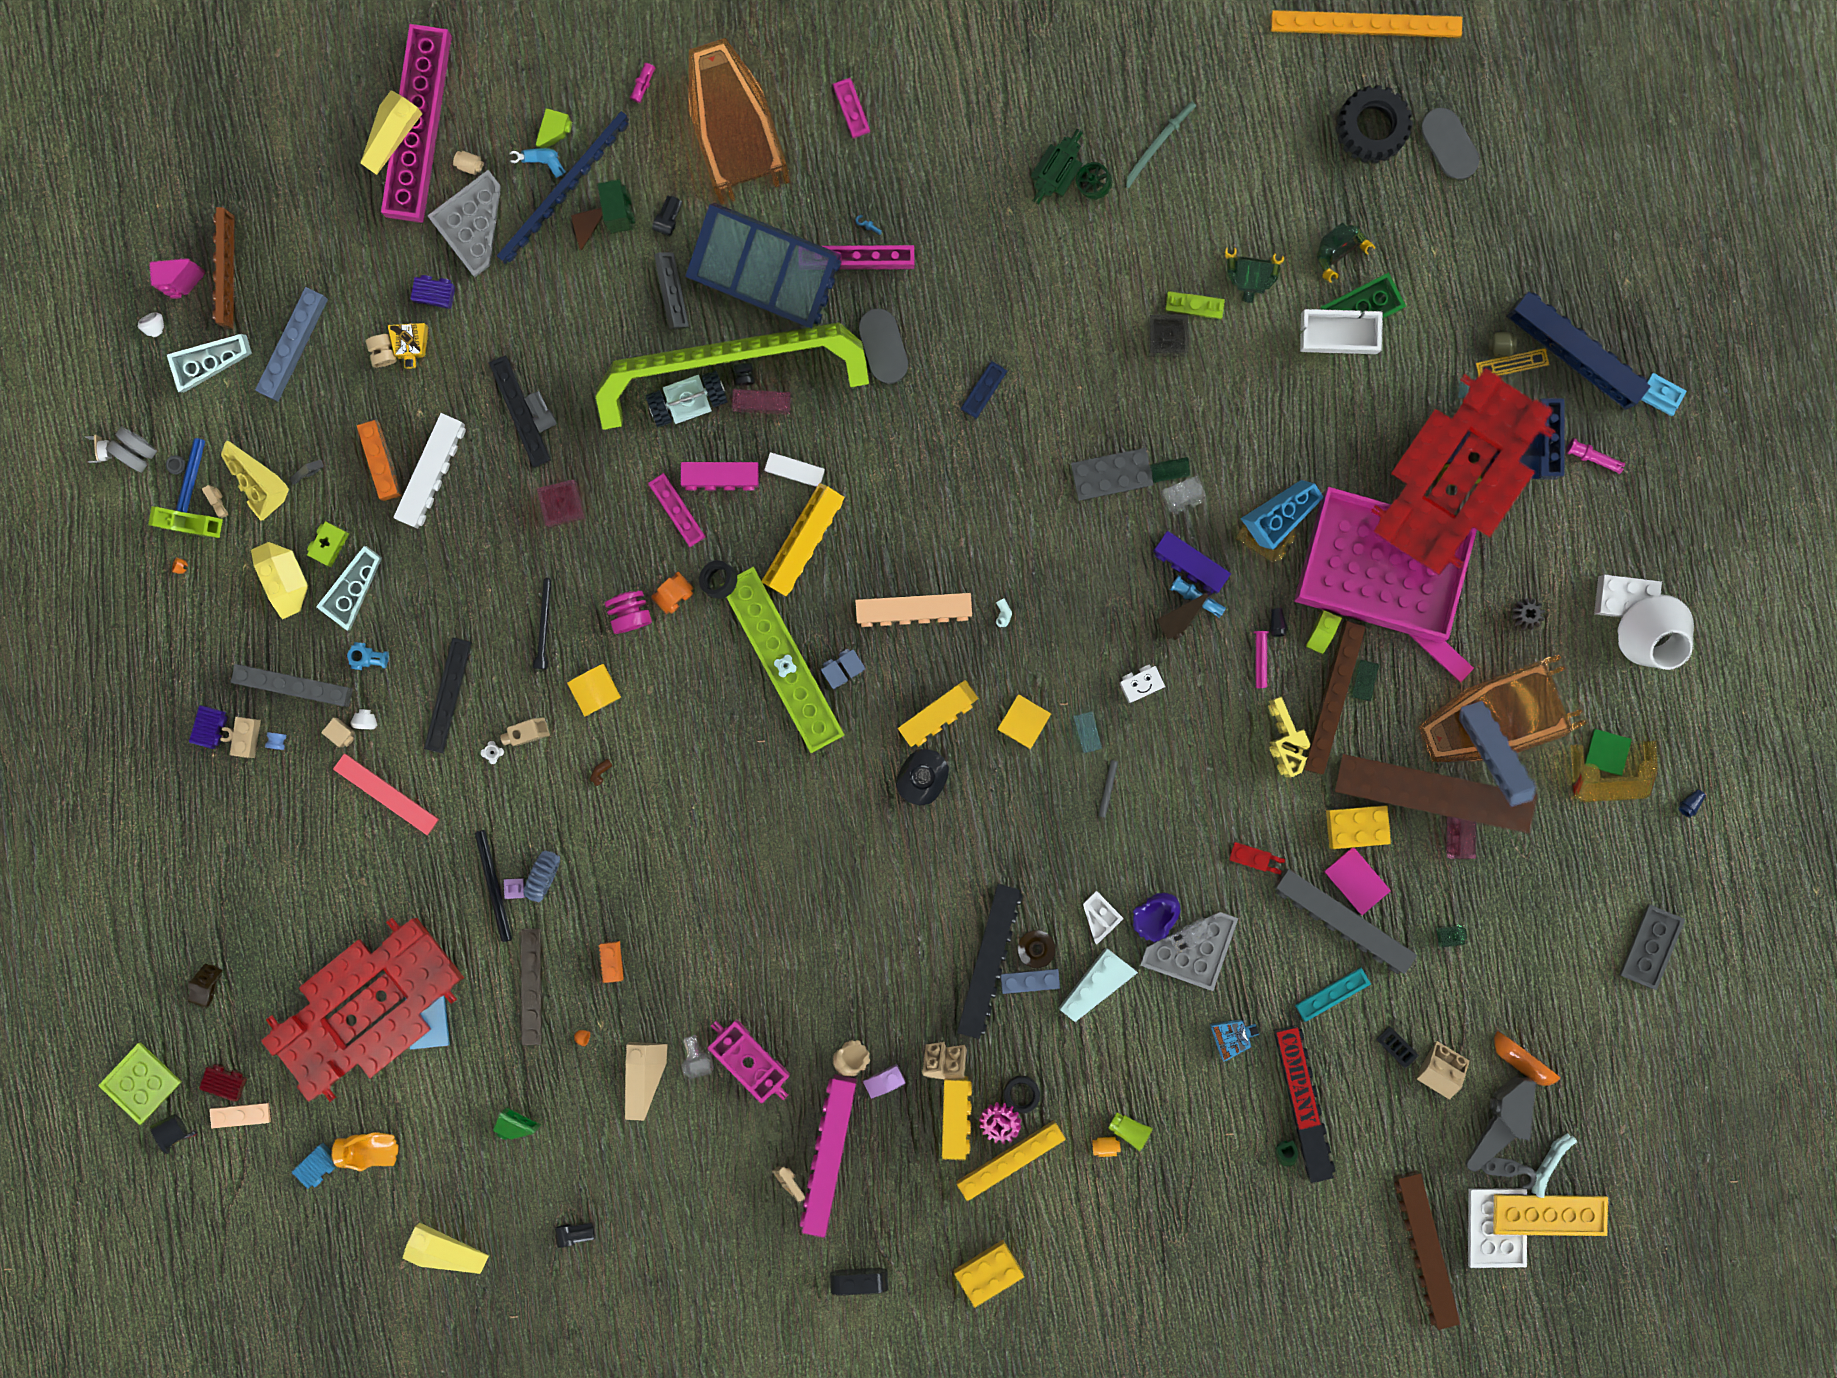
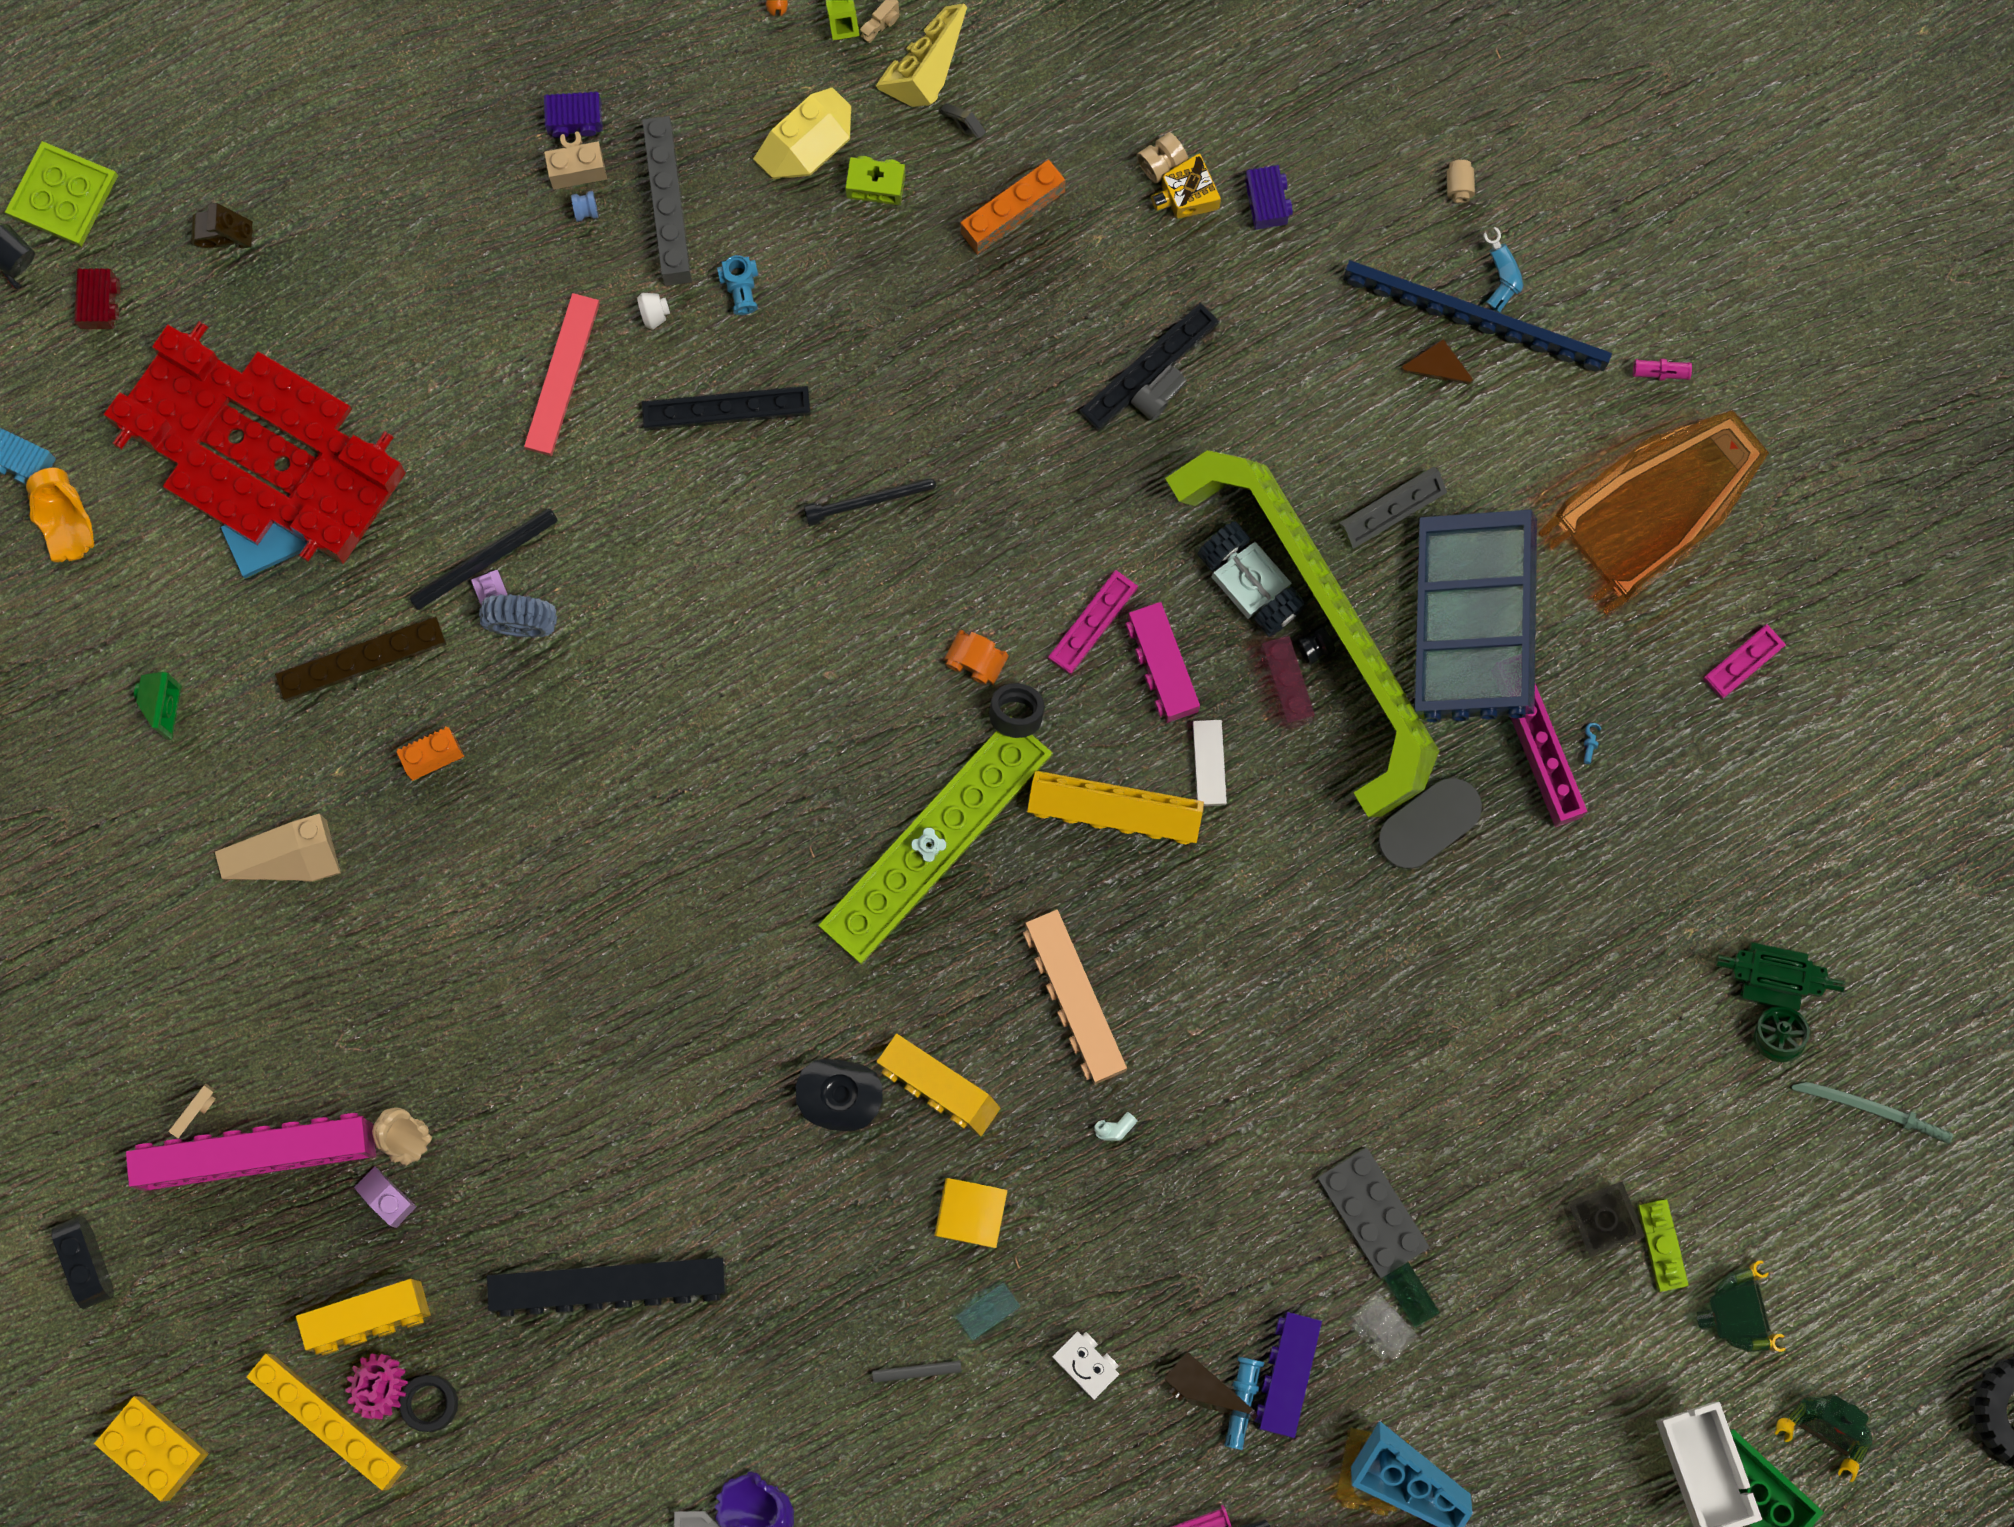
camera: 75 degrees right, 10 degrees down
light nougat plate [210,1103,271,1128] -> none
sand blue brick [255,287,328,402] -> none
light aqua wedge [317,546,382,631] -> none
tan brick [321,718,356,747] -> none
light yellow wedge [361,90,422,175] -> none
dark pink brick [381,24,452,223] -> none
white brick [393,413,466,529] -> none
light grey plate [428,170,501,277] -> none
white plate [481,741,504,764] -> none
tan torso [500,718,550,746] -> none
lime slope [536,108,572,148] -> none
clear pink brick [537,479,586,528] -> none
black piece [555,1222,595,1248] -> none
yellow slope [567,664,621,717] -> none
orange hinge [574,1030,590,1047] -> none
reddish brown arm [590,759,613,786] -> none
dark green brick [597,179,636,234] -> none
dark pink wheel [604,591,652,634] -> none
black piece [652,195,683,237] -> none
clear brick [682,1034,714,1080] -> none
dark pink brick [707,1019,790,1104] -> none
sand blue piece [821,649,866,690] -> none
tan slope [922,1042,967,1079] -> none
dark blue tile [961,361,1007,420] -> none
sand blue plate [1001,969,1060,994] -> none
dark brown dish [1018,930,1056,968] -> none
light aqua wedge [1059,947,1138,1022] -> none
white wing [1083,891,1123,944] -> none

